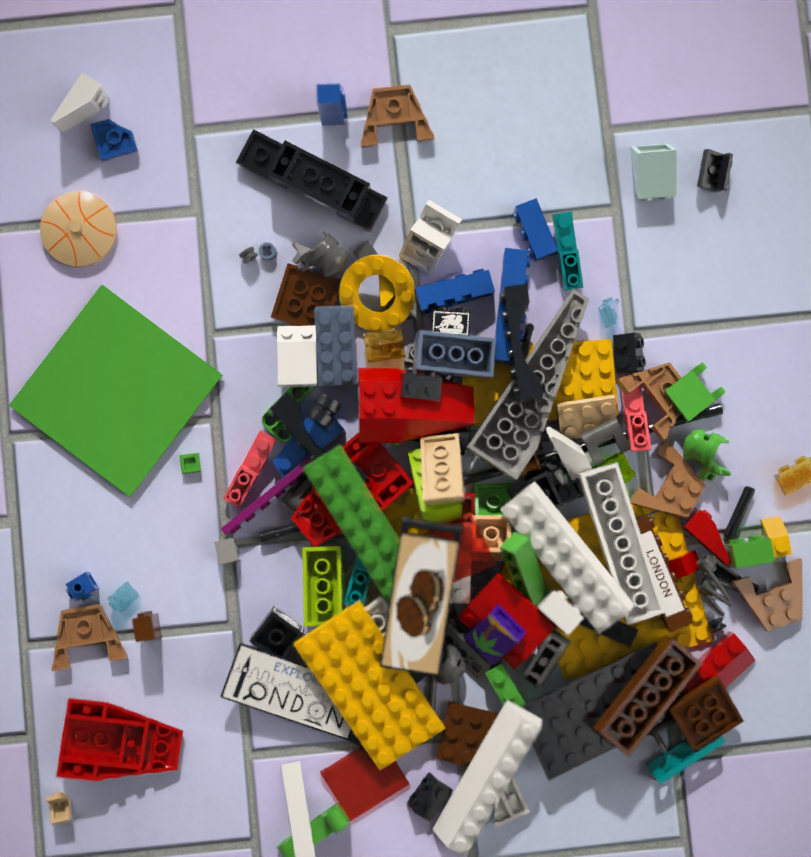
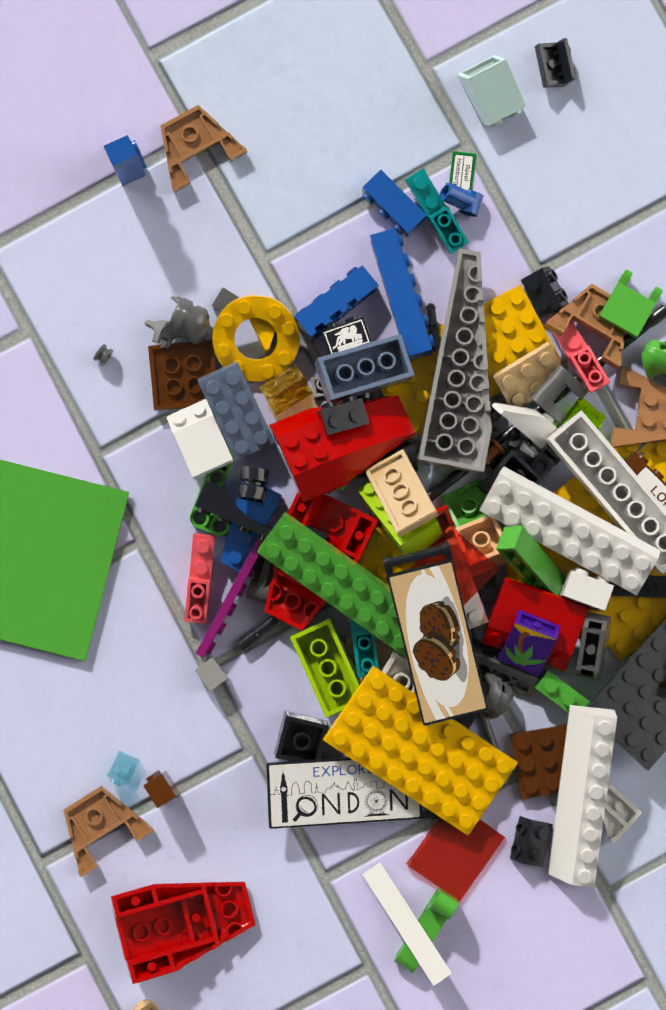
camera: 20 degrees left, 0 degrees up
blue brick [65,571,99,602] -> none
bright green tile [179,453,202,474] -> none
black bracket [236,129,388,232] -> none
sand blue bush [259,242,277,261] -> none
white bracket [398,200,462,275] -> none
black arch [500,284,544,404] -> none
clear light blue bracket [598,297,620,328] -> none
none -> blue piece [440,182,484,217]
none -> sticker [449,151,476,190]

